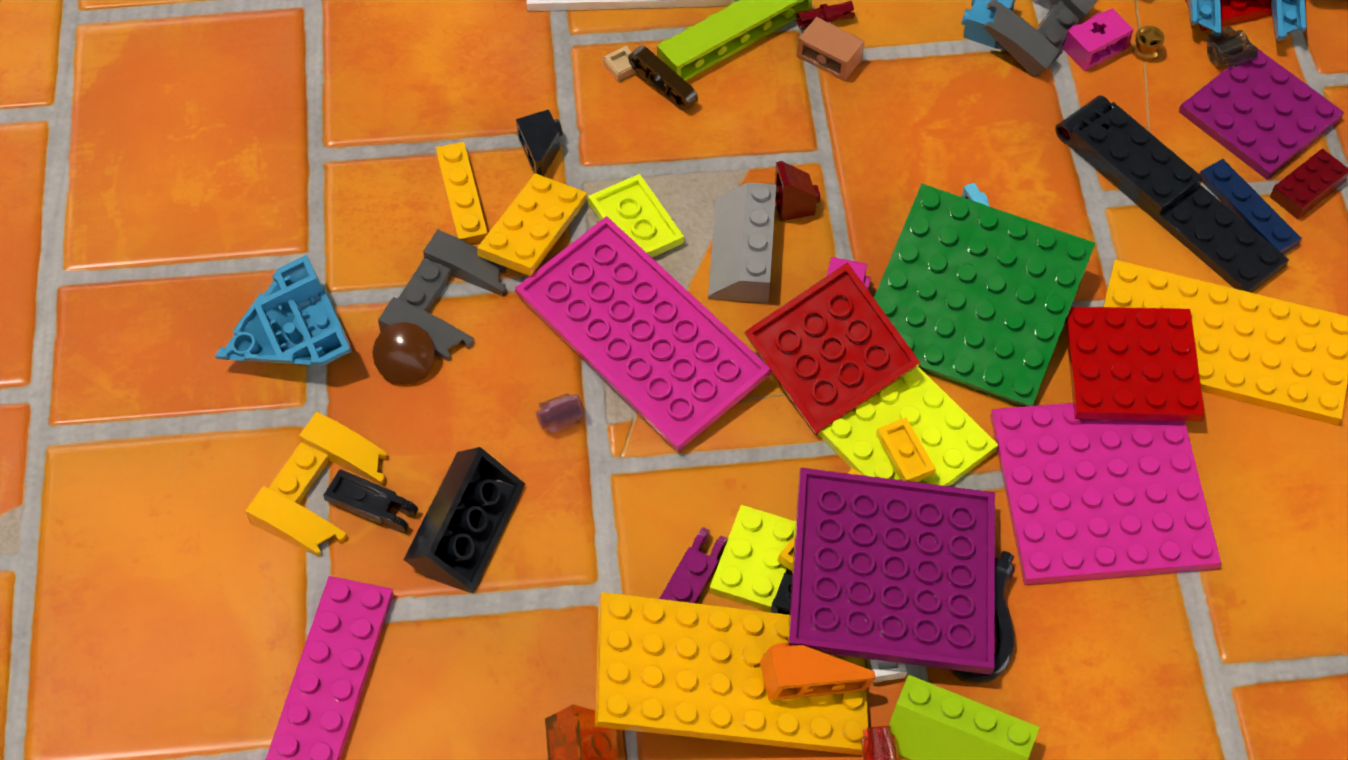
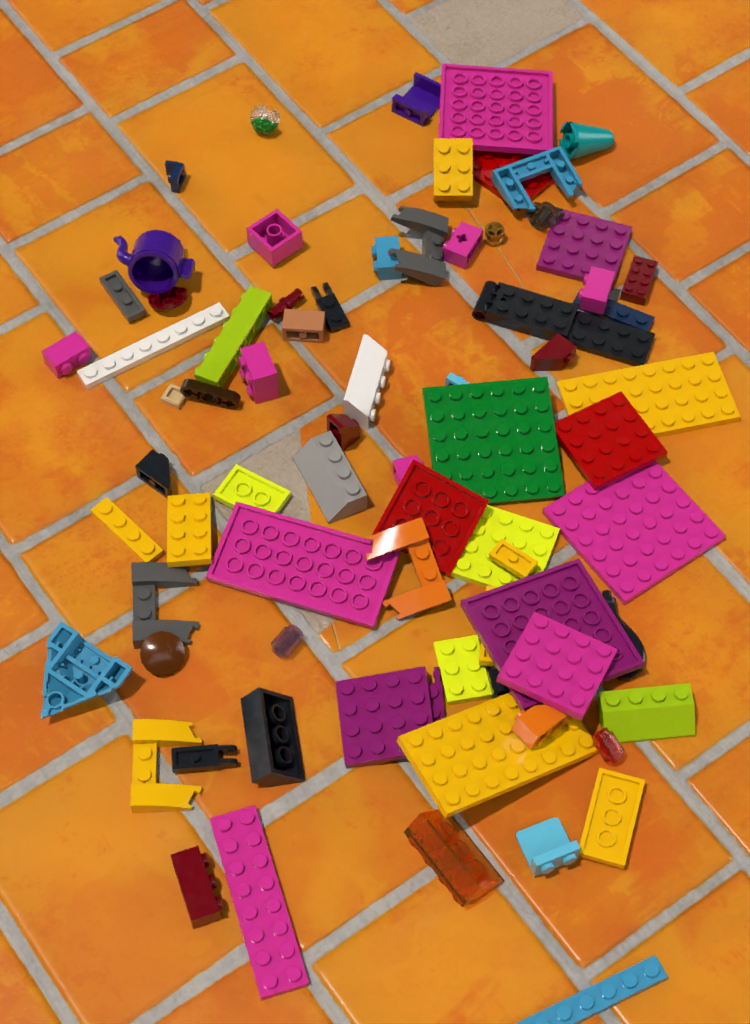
camera: 30 degrees left, 0 degrees up
none -> dark red brick [171,846,224,929]
none -> dark pink brick [238,341,279,404]
none -> black hinge [311,282,350,333]
none -> magenta plate [335,666,434,769]
none -> white slope [343,334,391,429]
none -> orange wedge [366,517,452,620]
none -> dark pink plate [496,611,618,721]
none -> dark red slope [530,333,577,371]
none -> dark pink brick [578,266,615,314]

